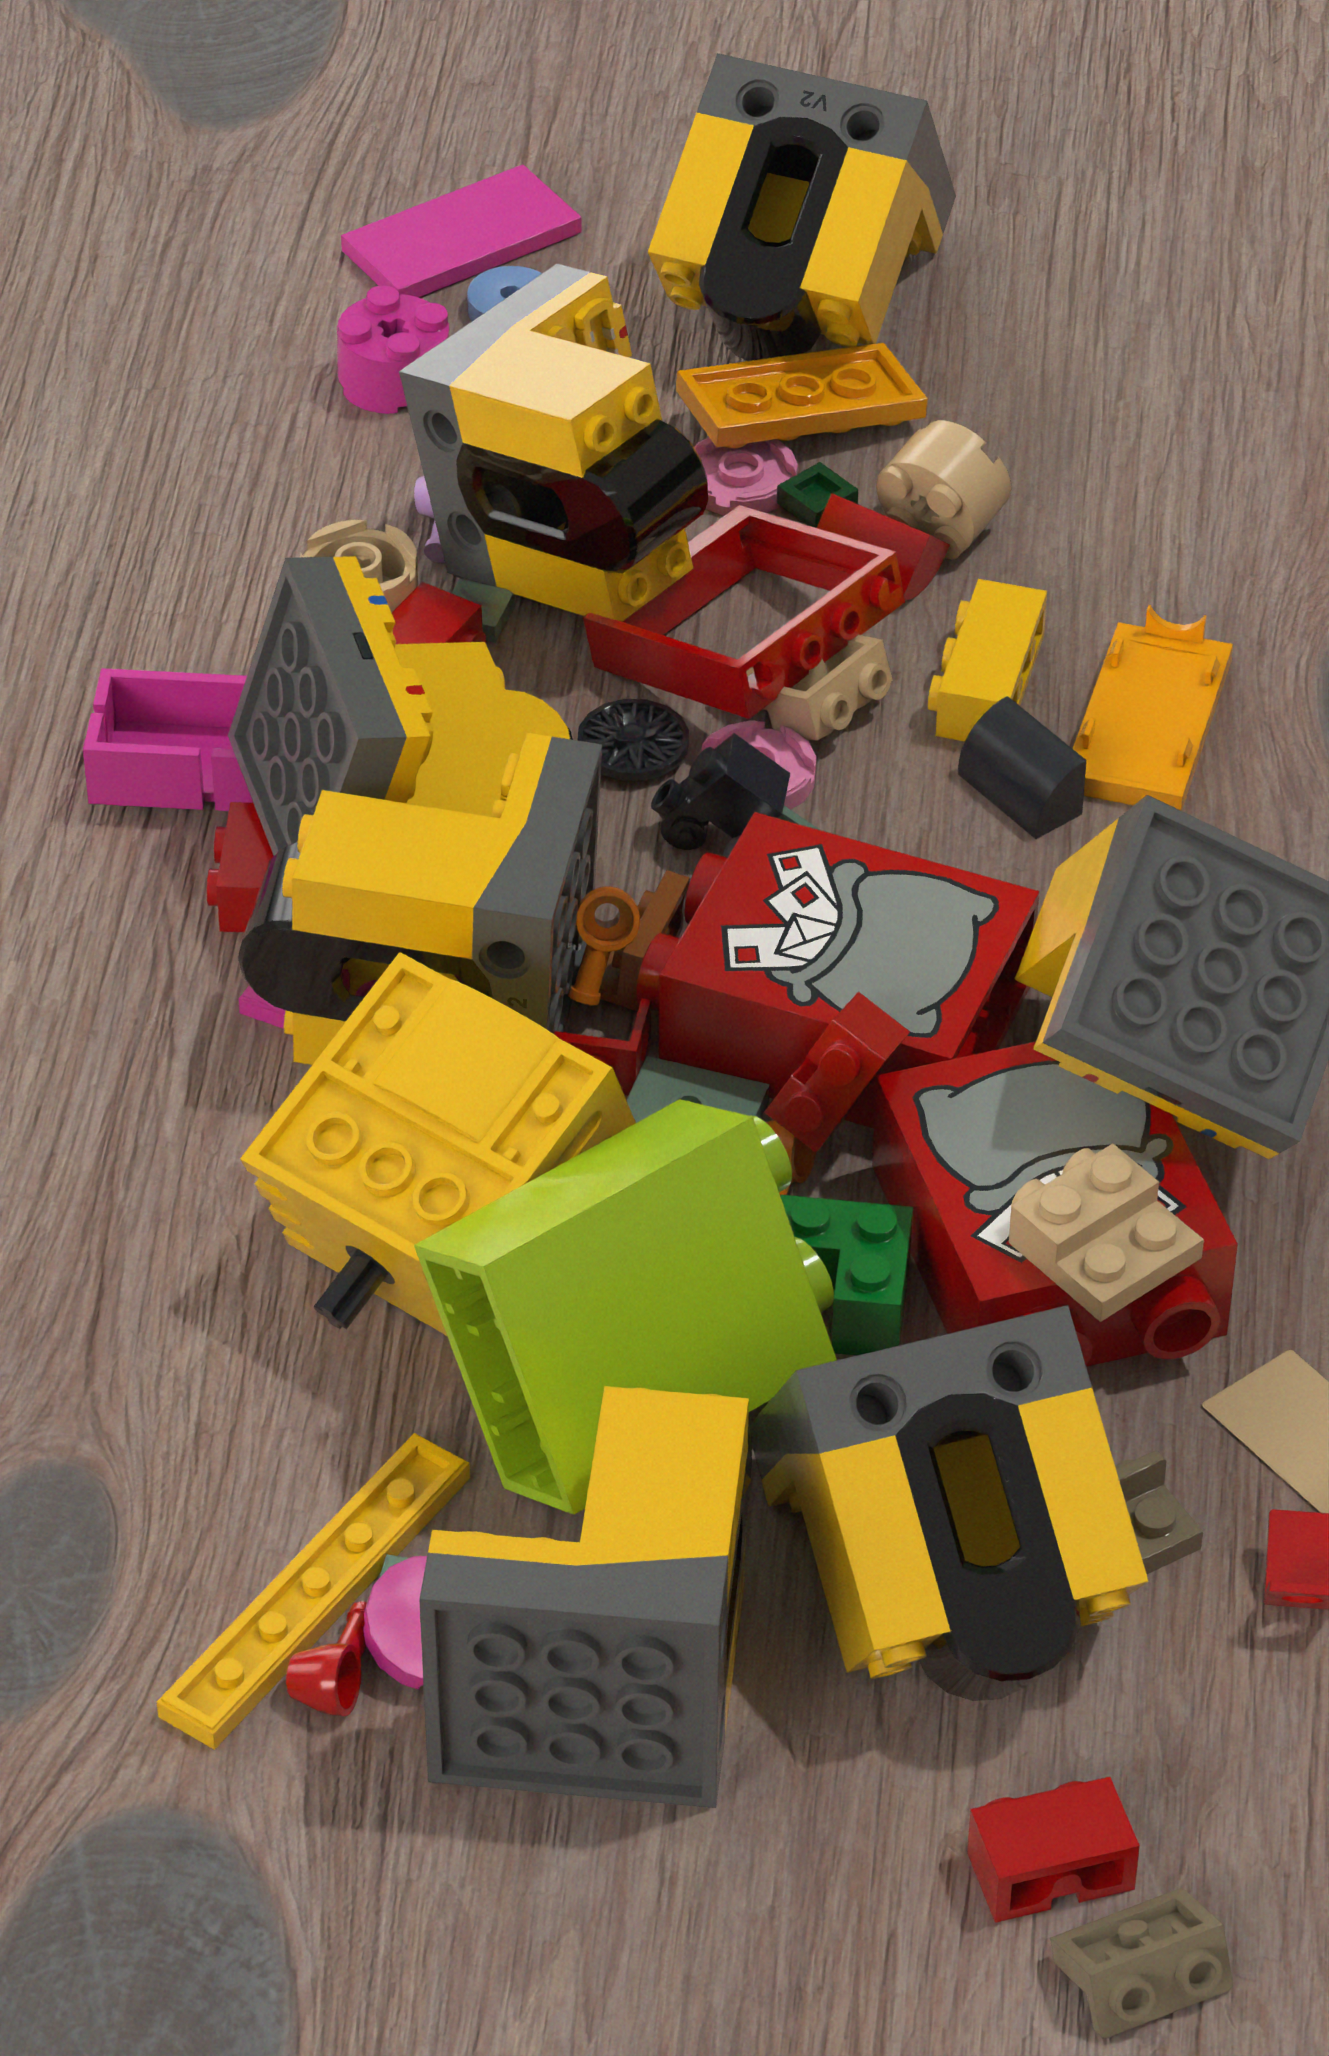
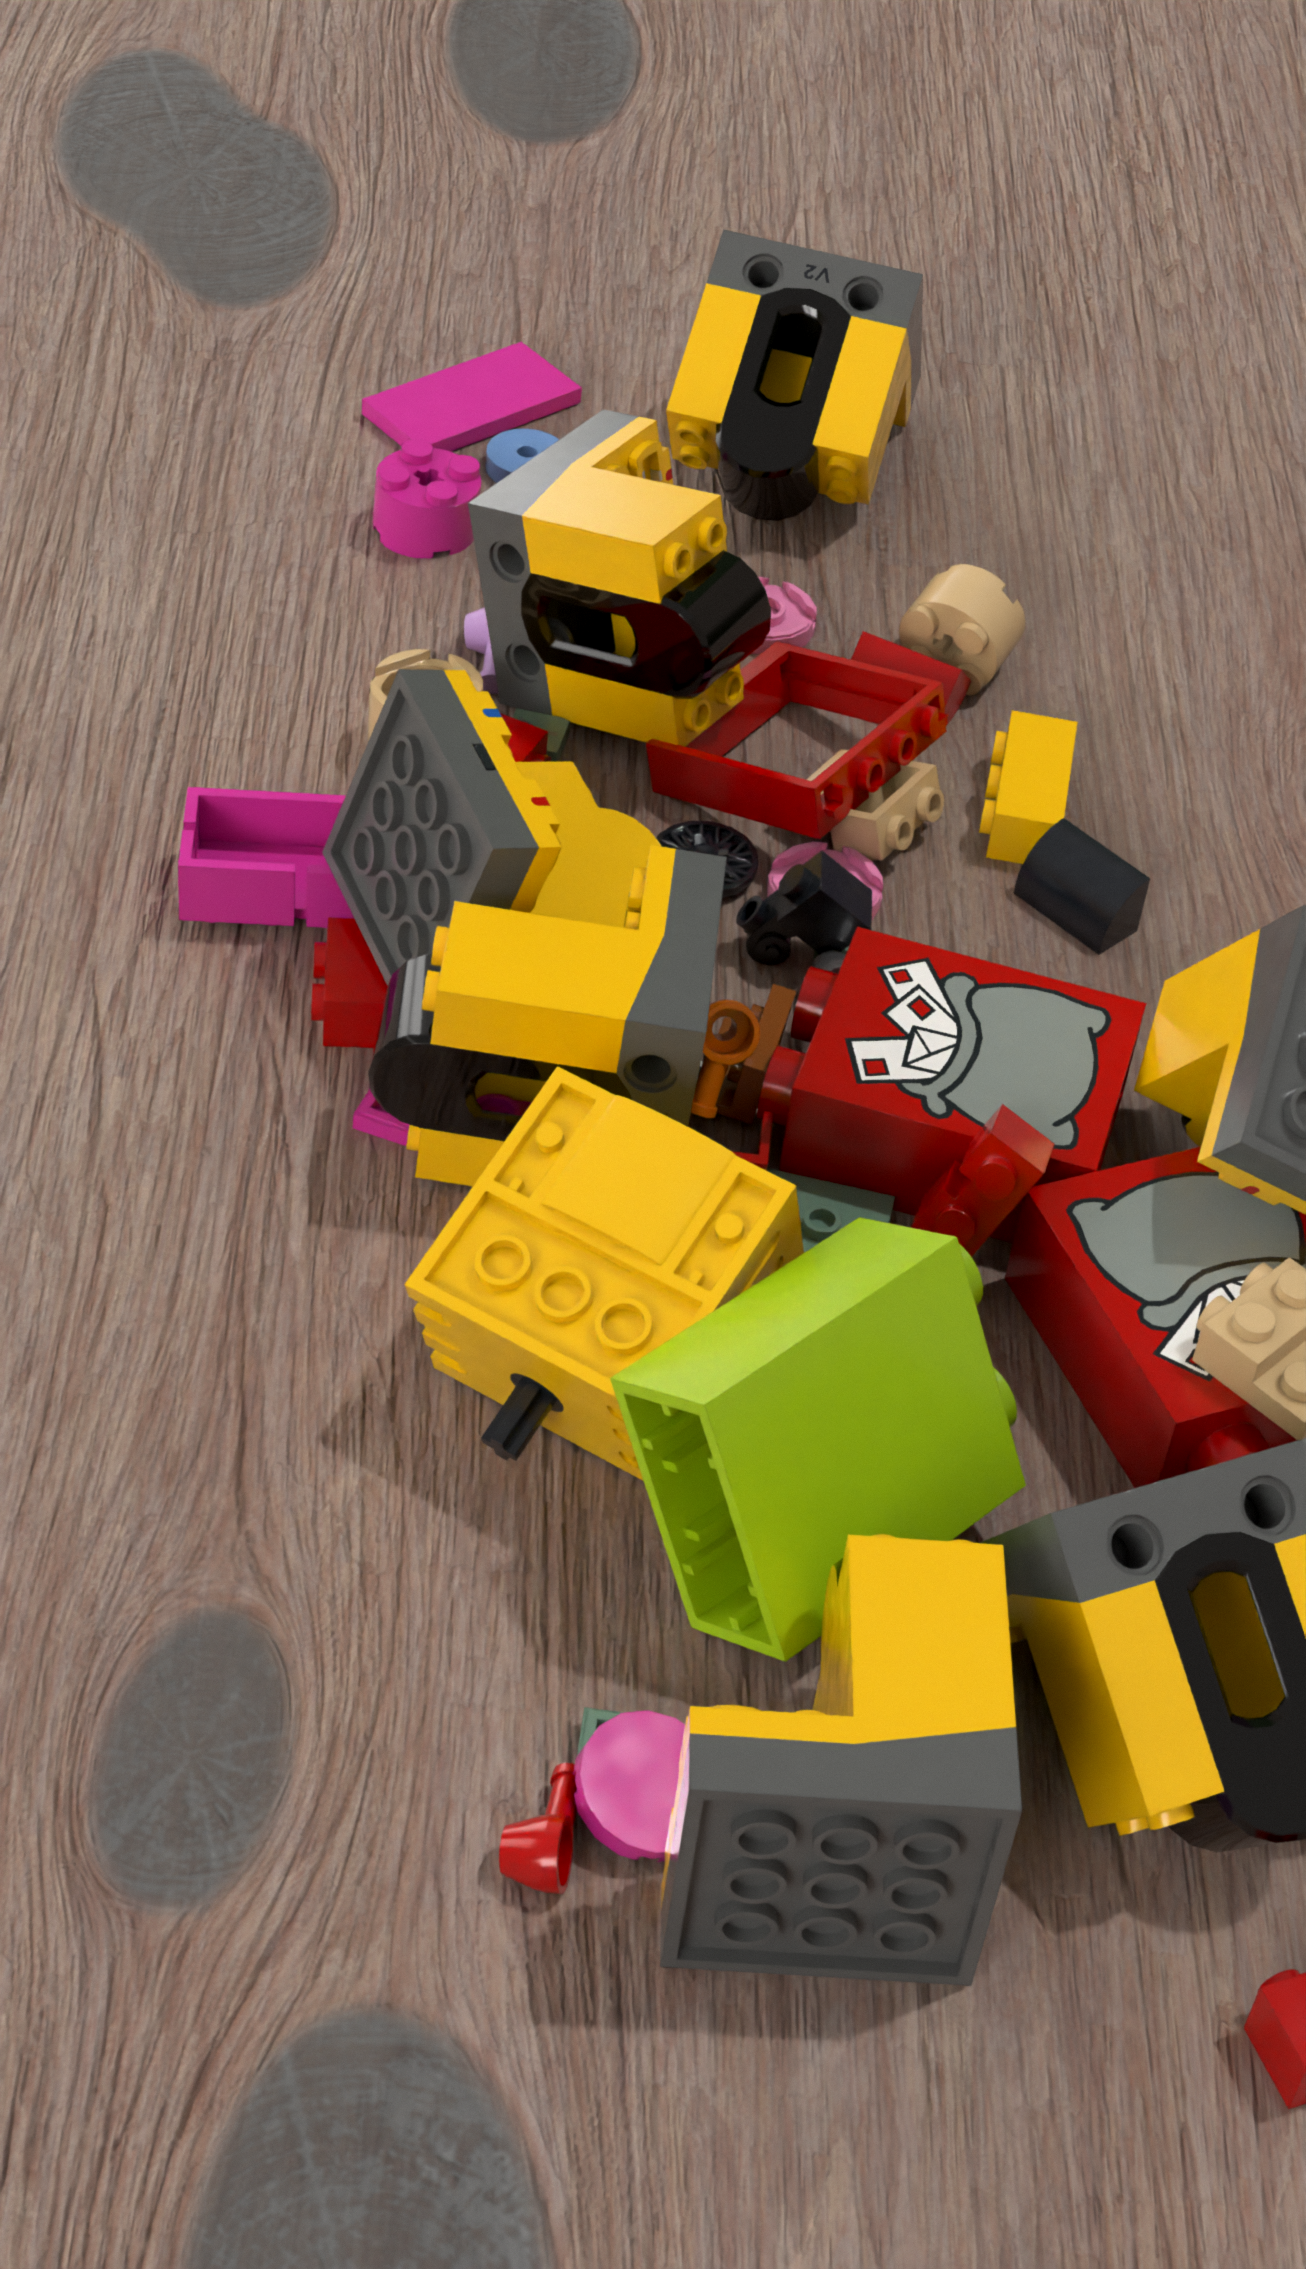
camera: 10 degrees left, 0 degrees up
yellow tile [157,1433,470,1750] -> none
light orange plate [676,343,928,448] -> none
dark green plate [777,462,858,528] -> none
green brick [780,1195,913,1356] -> none
light orange piece [1073,605,1233,811] -> none

